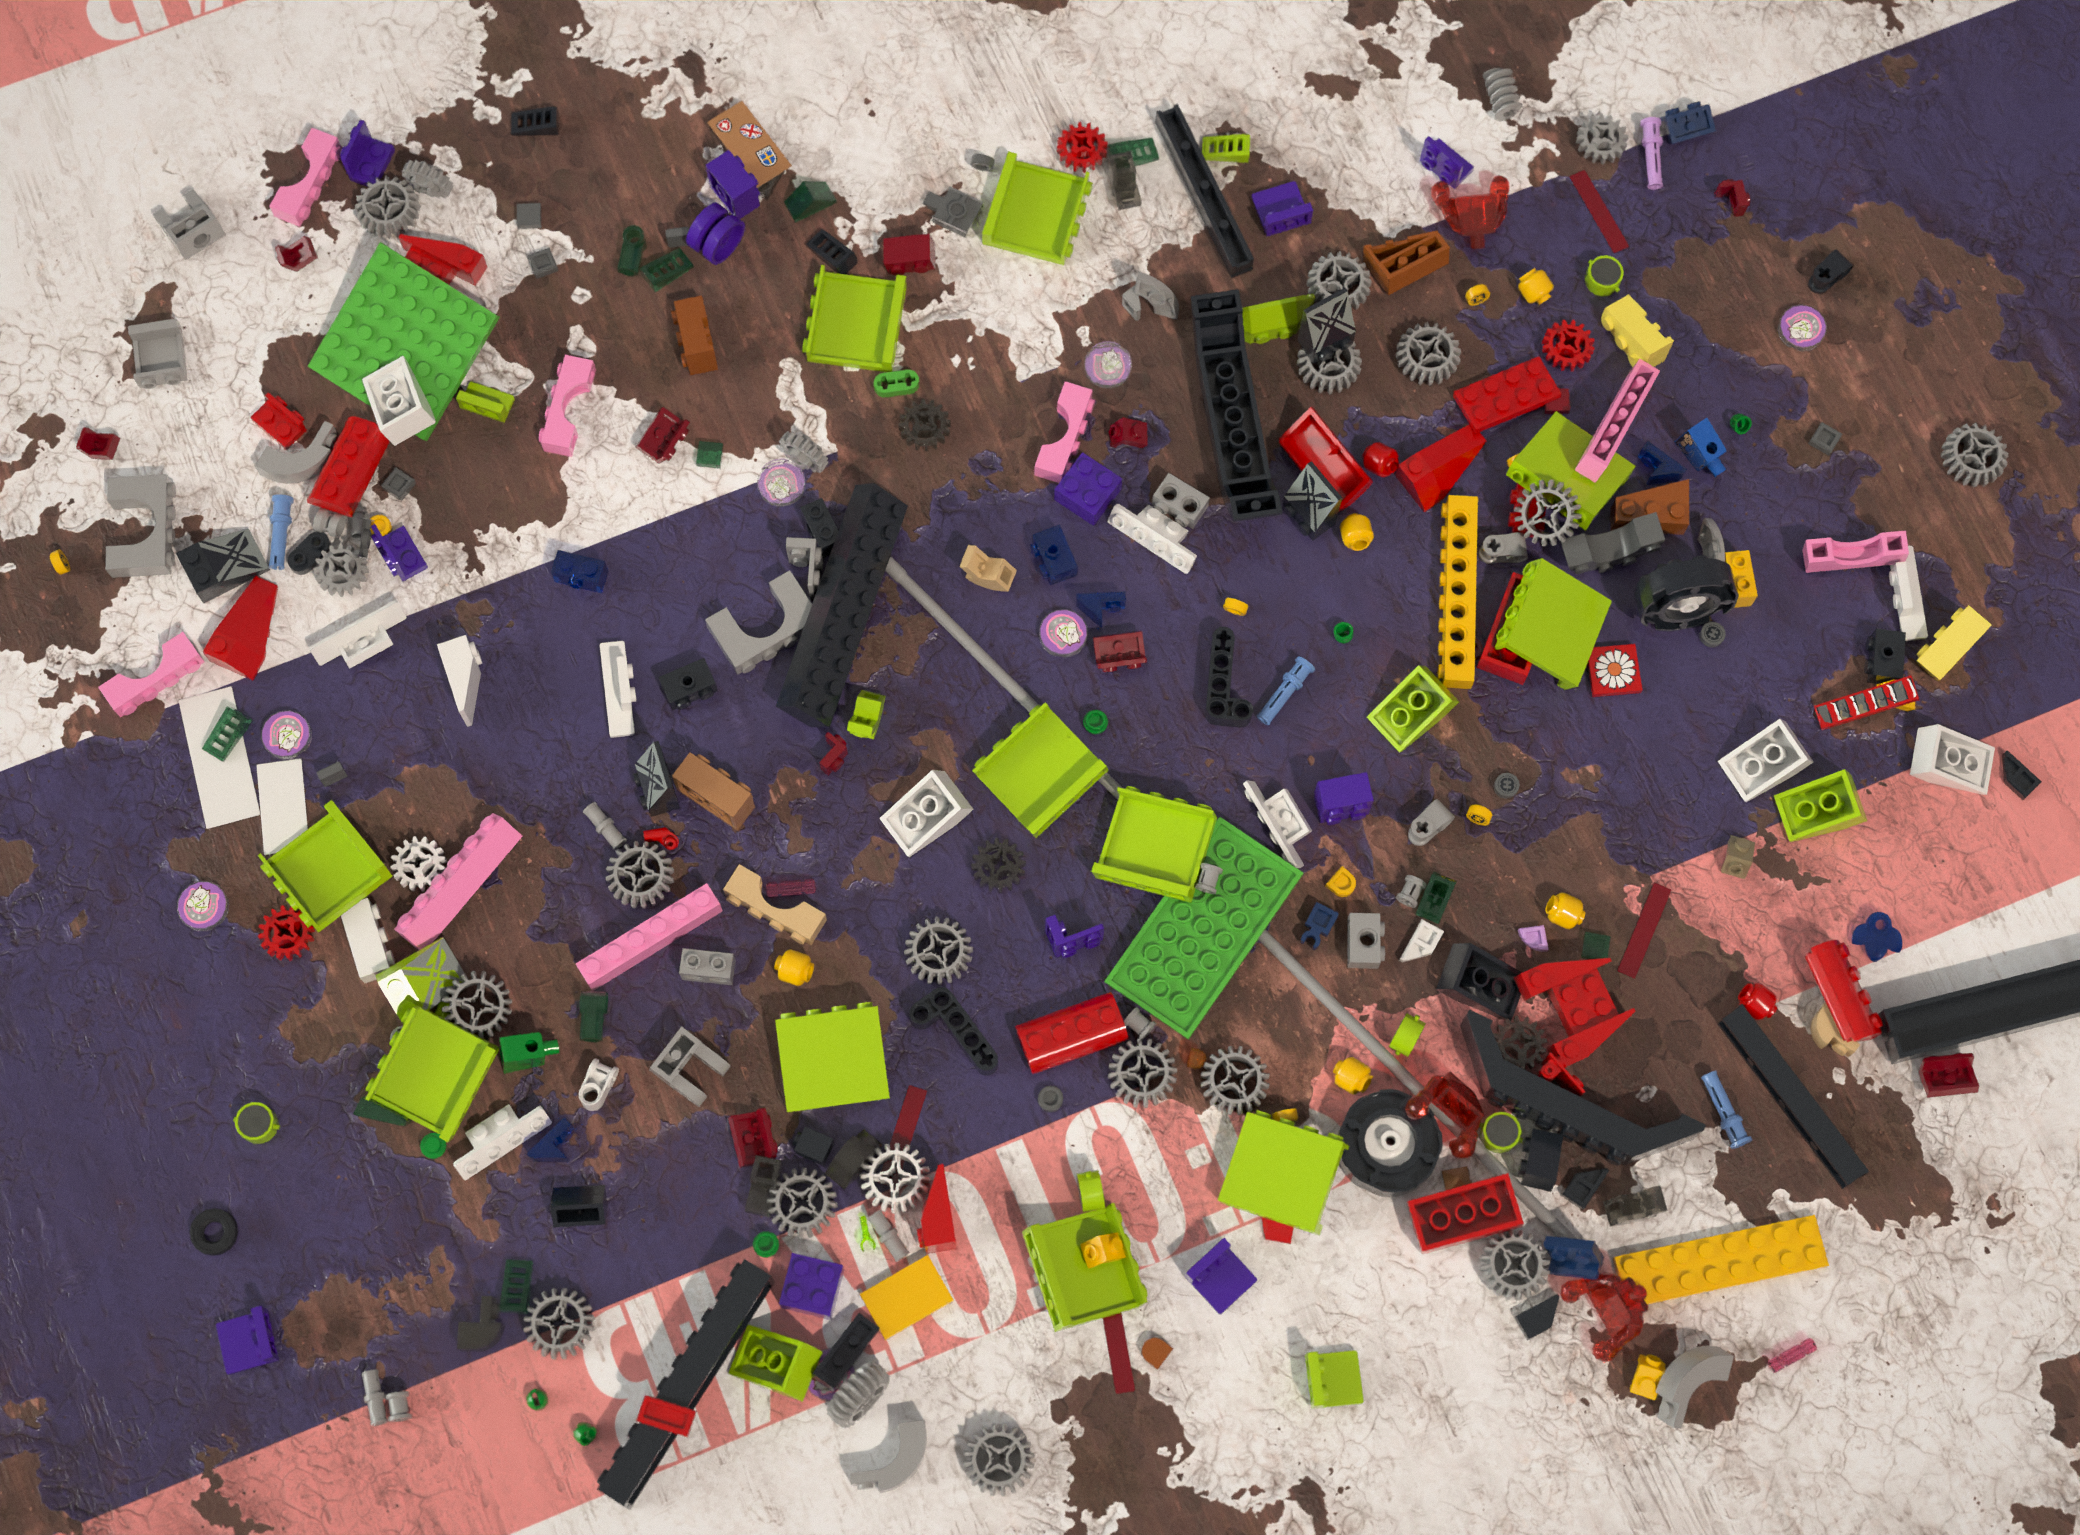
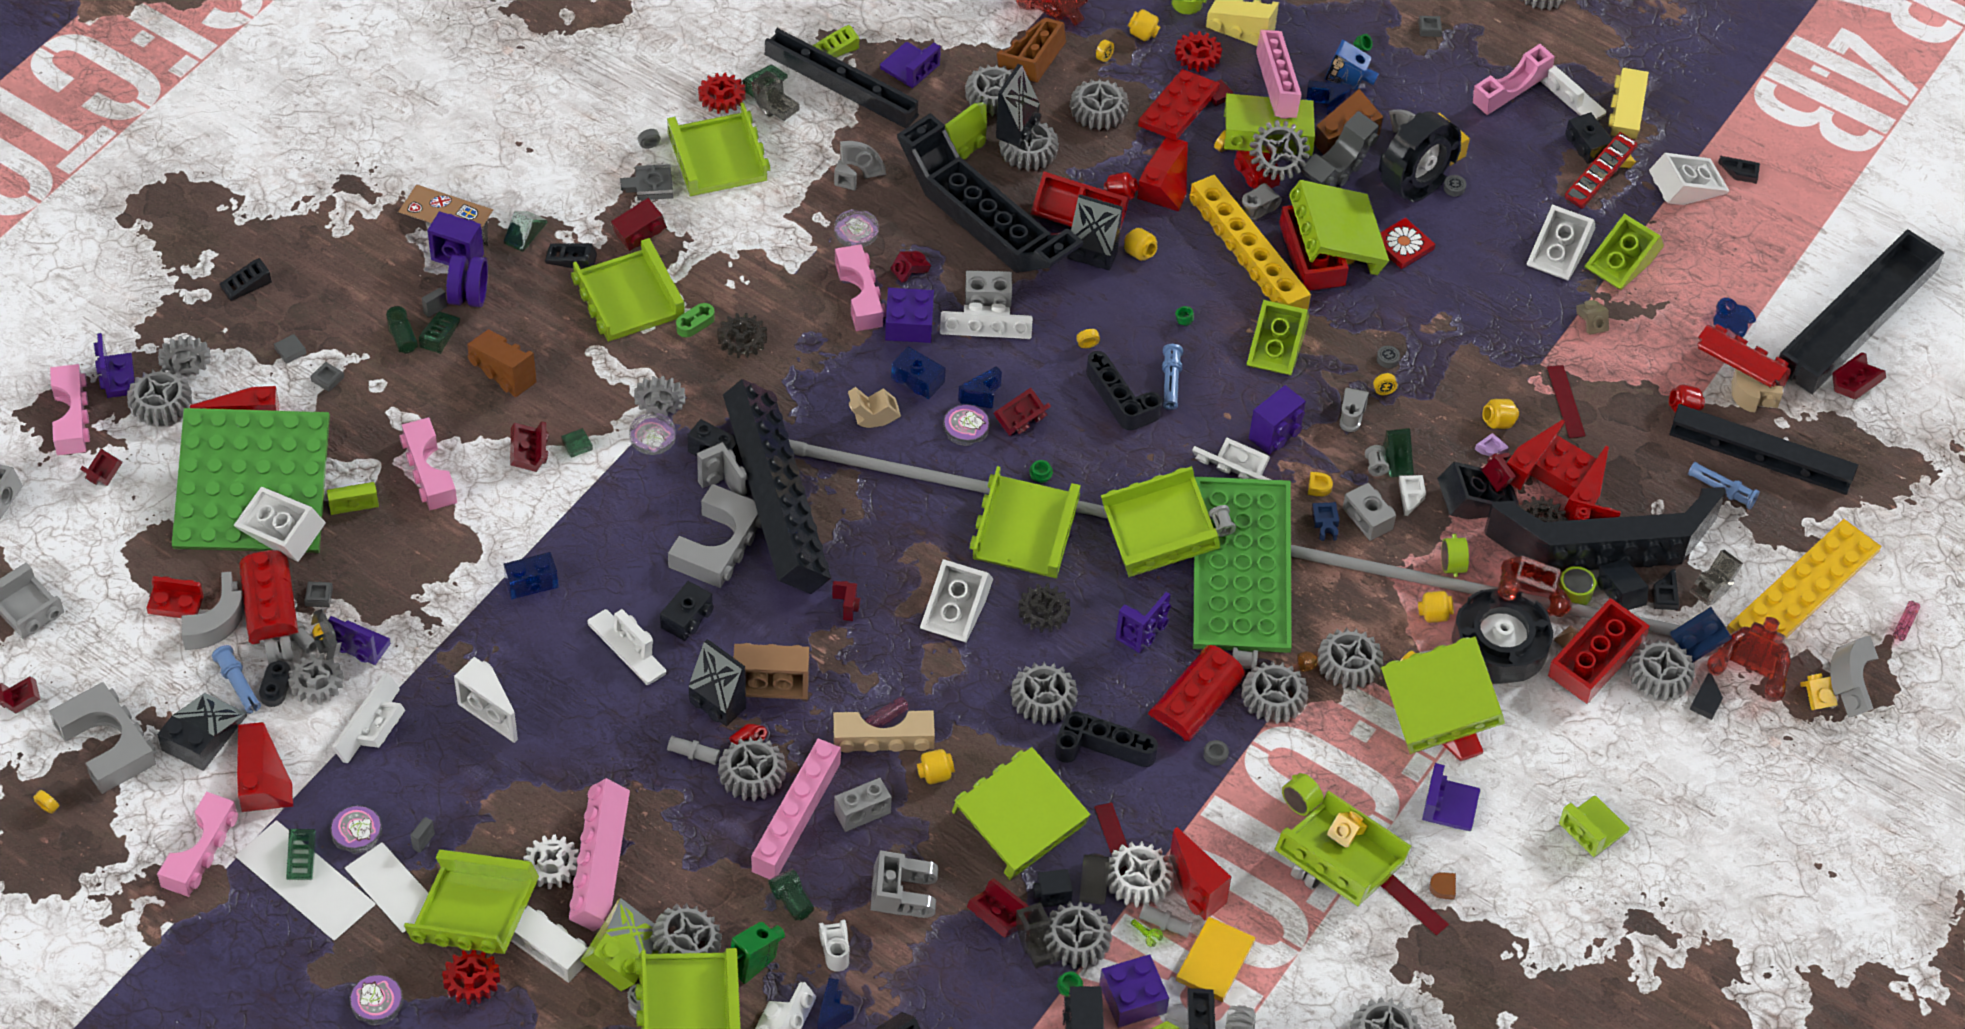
camera: 35 degrees left, 20 degrees down
lime brick [847,690,886,739] -> none
clear green tile [1581,932,1611,959] -> none
none -> dark red bracket [1481,452,1516,492]

